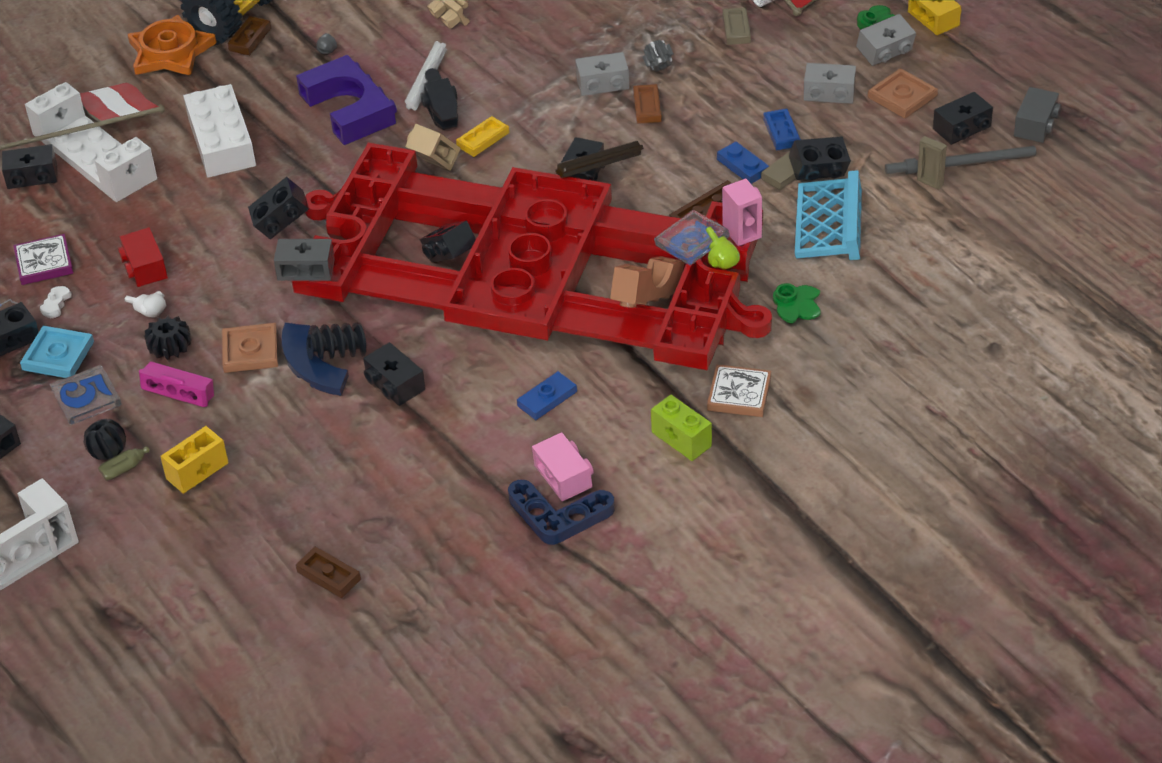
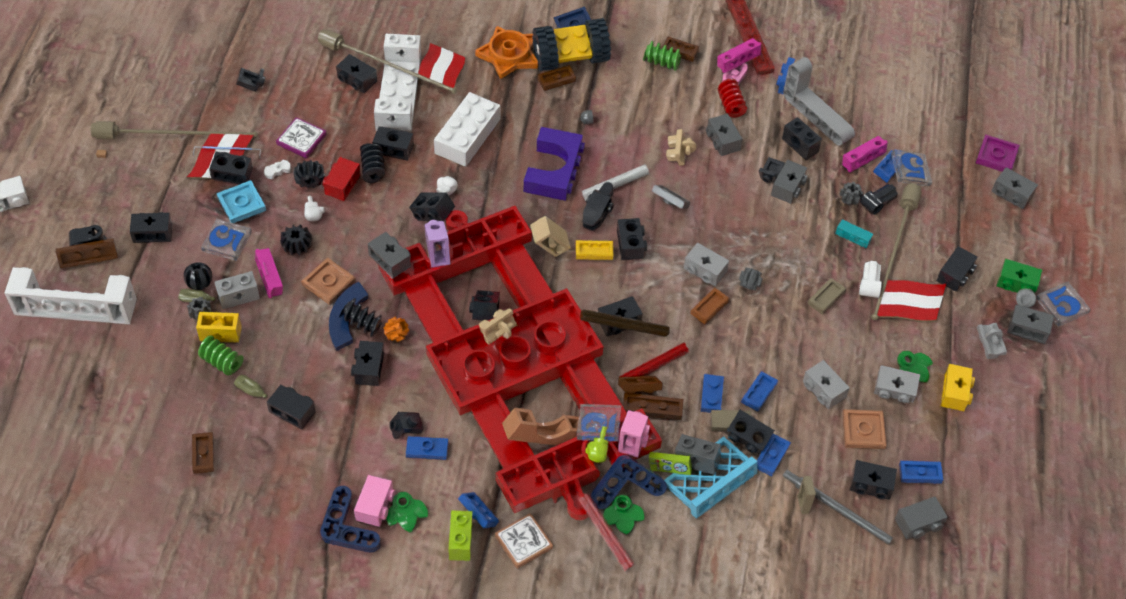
camera: 40 degrees right, 10 degrees up
none -> dark grey gear [187,297,212,321]
none -> bright green piece [198,335,244,375]
none -> light grey brick [215,271,260,310]
none -> olive piece [234,375,268,398]
none -> black brick [267,384,316,430]
none -> black gear [293,159,325,189]
none -> black piece [360,143,386,184]
none -> black brick [372,126,414,161]
none -> orange gear [383,316,409,342]
none -> green plate [386,492,428,533]
none -> black bracket [389,411,424,439]
none -> lavender torso [425,220,450,267]
none -> white piece [436,176,458,195]
none -> blue plate [458,492,499,528]
none -> tan hips [479,309,517,344]
none -> axle [578,493,635,571]
none -> dark blue beam [591,455,667,509]
none -> black brick [616,218,647,260]
none -> reddish brown plate [618,376,663,394]
none -> red axle [619,342,689,377]
none -> lime tile [649,452,692,475]
none -> plate [652,185,690,209]
none -> dark grey brick [675,434,721,475]
none -> blue plate [757,433,791,477]
none -> blue plate [899,461,943,484]

